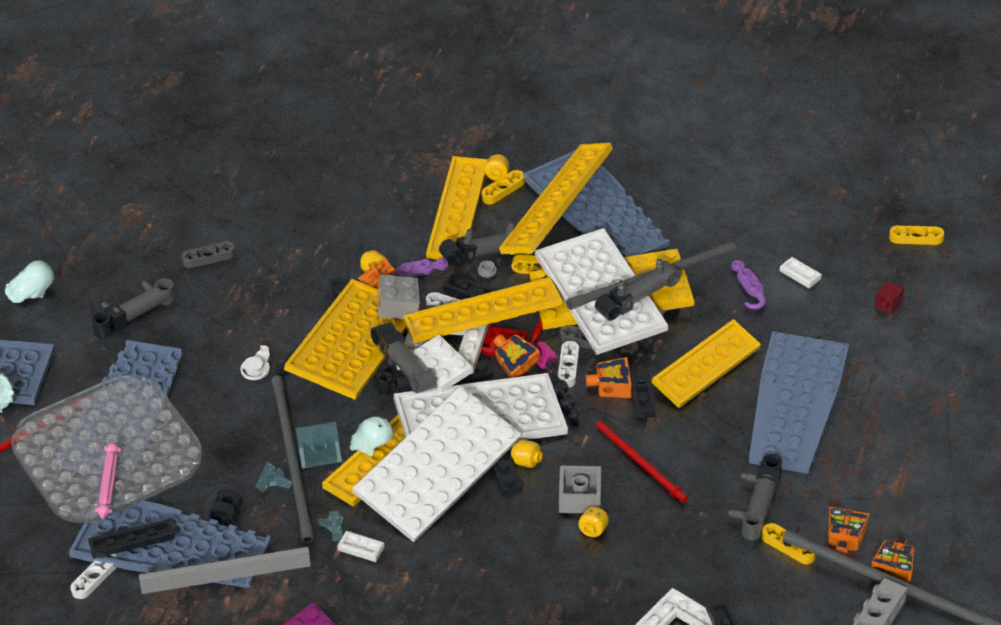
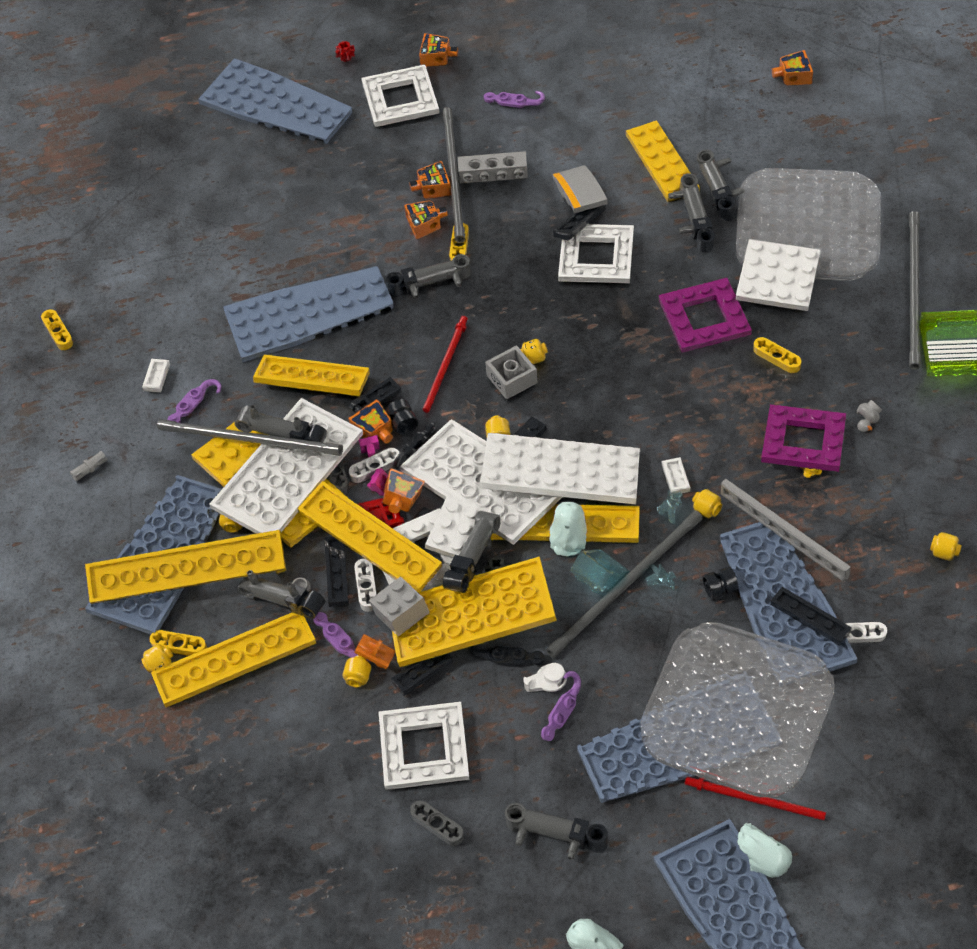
camera: 120 degrees left, 10 degrees up
bright pink wheel [95,441,121,519] -> none
dark red brick [875,281,904,315] -> none
none -> light grey pin [70,451,108,482]
none -> dark pink tile [359,435,380,458]
none -> white plate [379,702,470,790]
none -> black wheel [386,399,419,435]
none -> medium lavender piece [541,671,581,741]
none -> yellow head [692,489,723,518]

